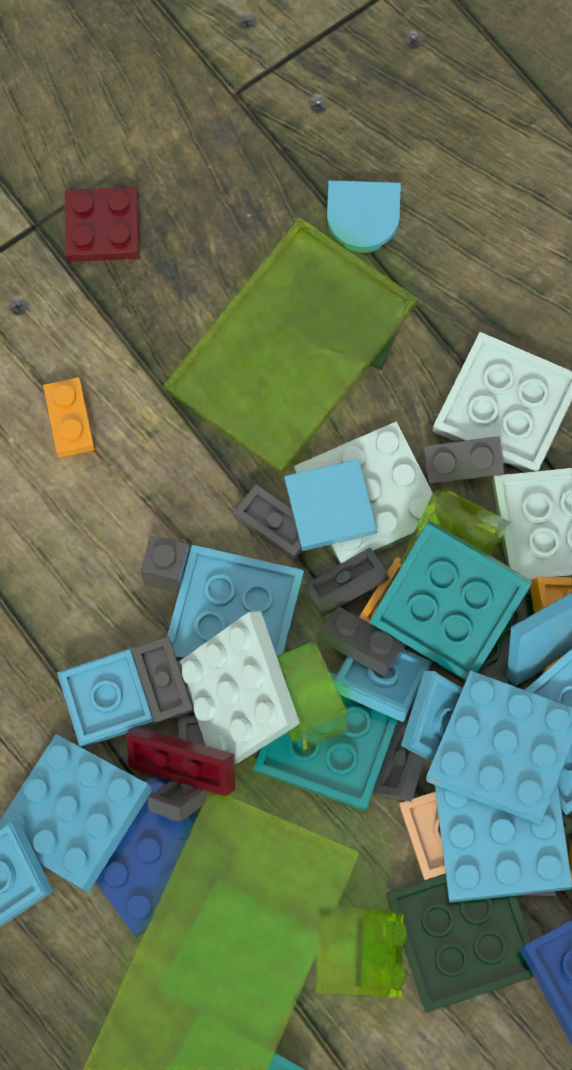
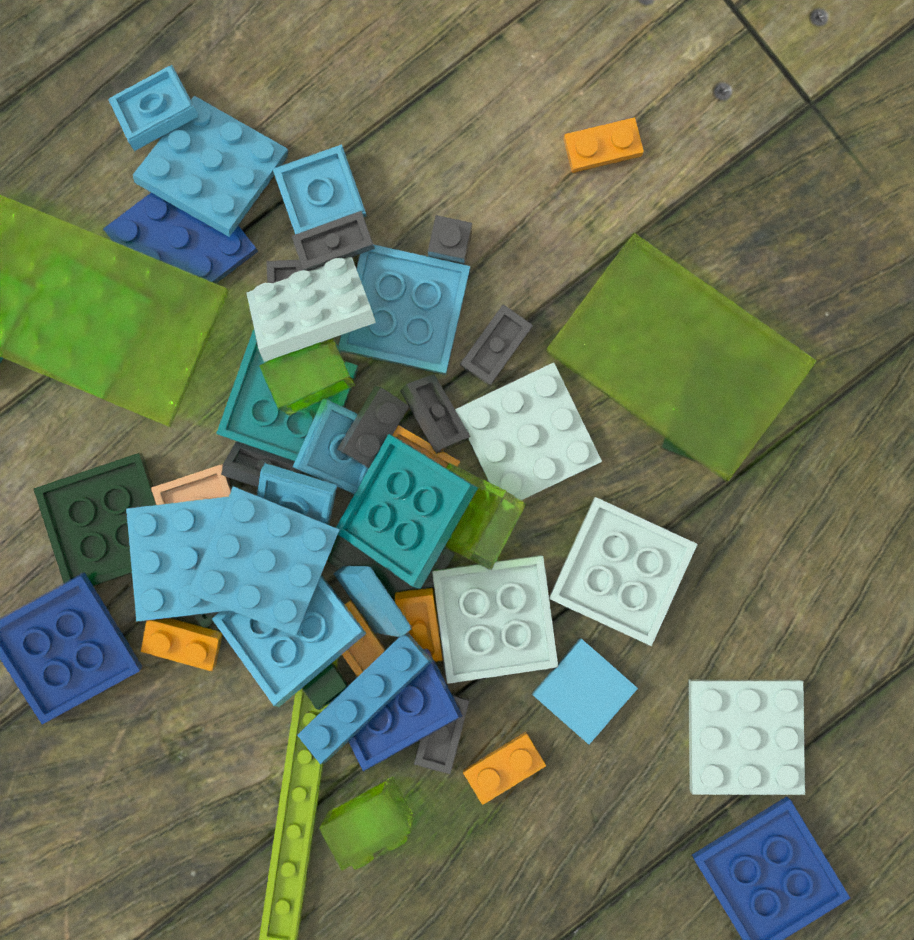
camera: 90 degrees right, 15 degrees up
dark red plate [65,187,139,262] -> none
dark red plate [126,726,236,797] -> none
dark grey plate [148,781,219,822] -> none
medium azure tile [284,459,377,551] -> none
clear neon green brick [316,908,406,998] -> none
medium azure tile [327,181,401,253] -> none
dark grey plate [424,436,506,484] -> none

